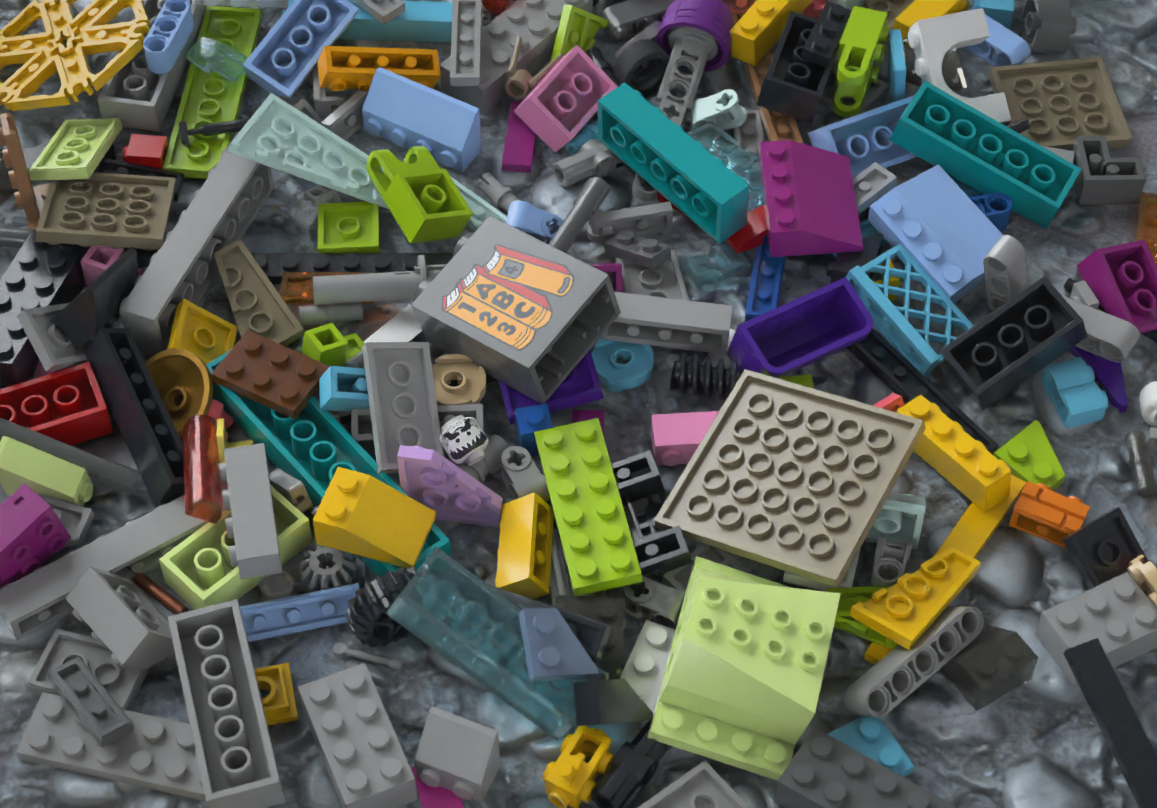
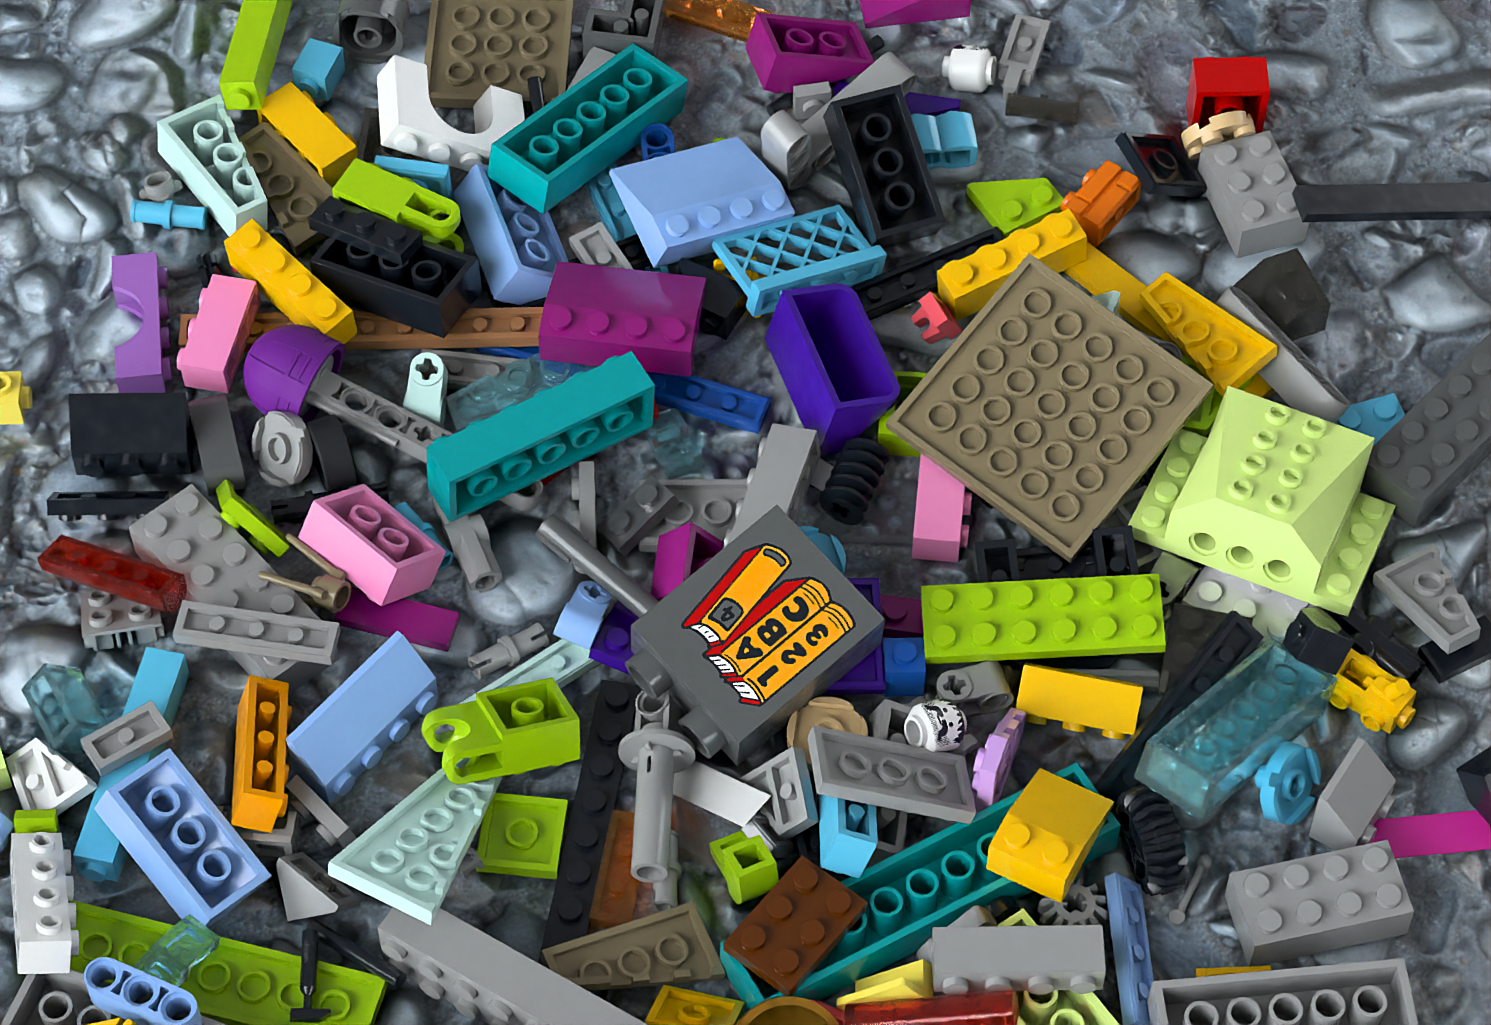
camera: 80 degrees left, 5 degrees up
sand blue wing [519,608,598,681] -> none
light blue beam [965,9,1031,67] -> none
none -> medium azure plate [1255,741,1321,825]

